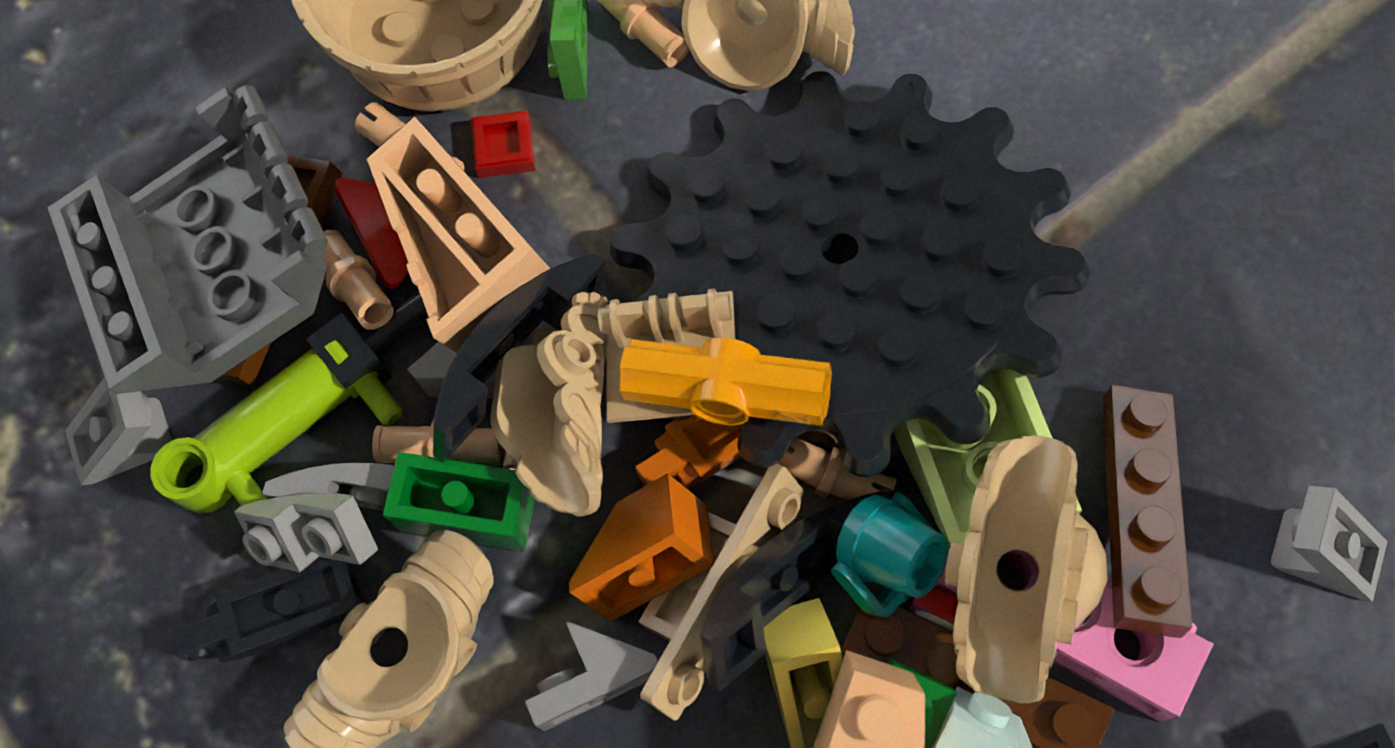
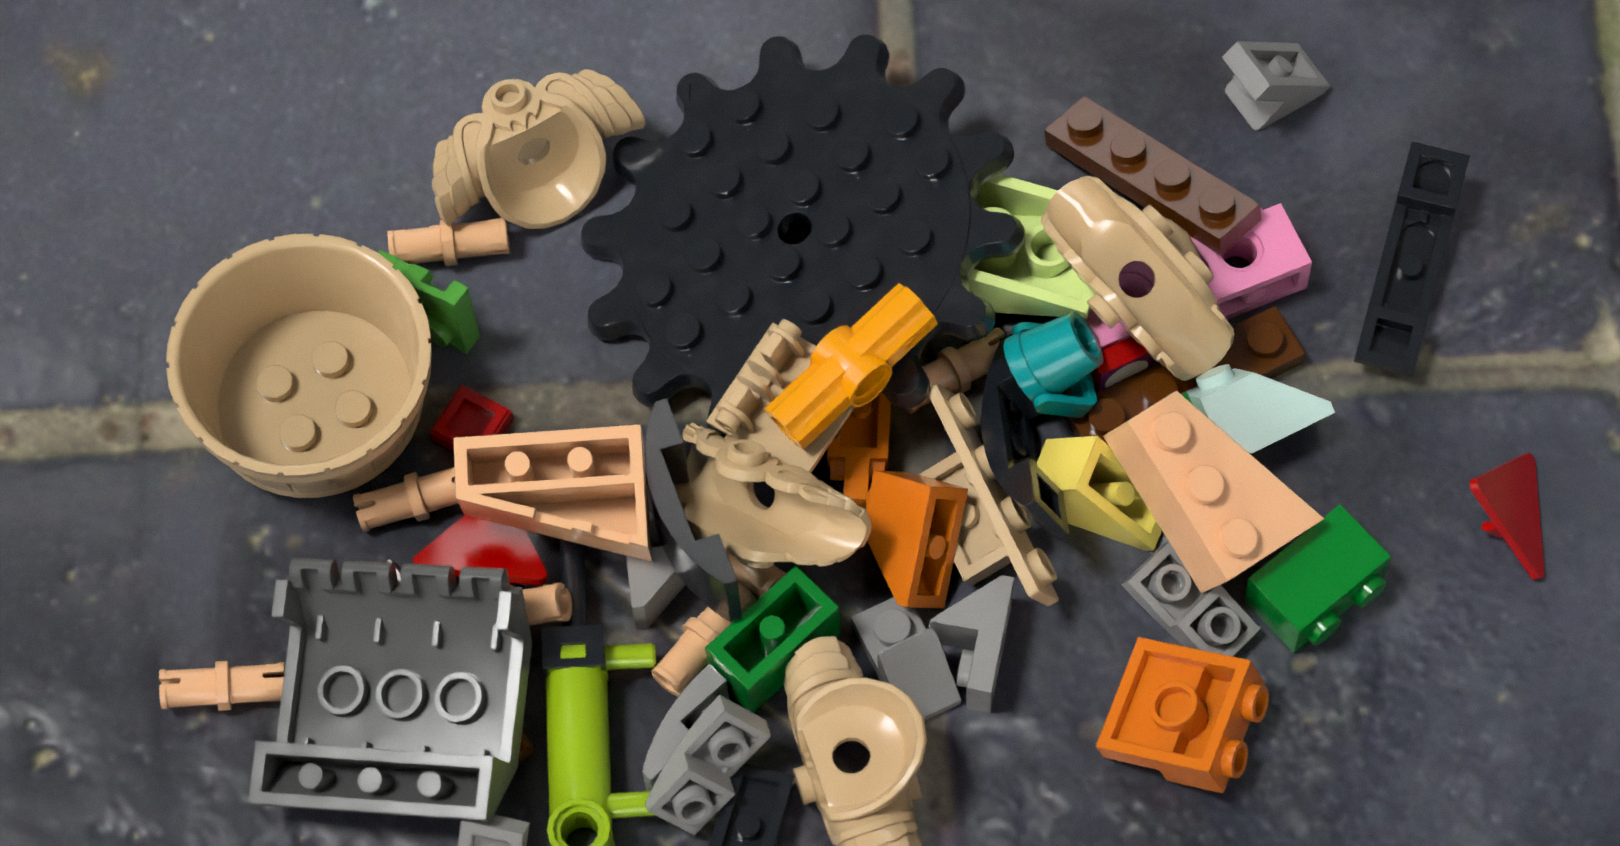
camera: 55 degrees left, 5 degrees down
none -> light nougat pin [159,661,285,711]
none -> light grey slope [851,597,961,721]

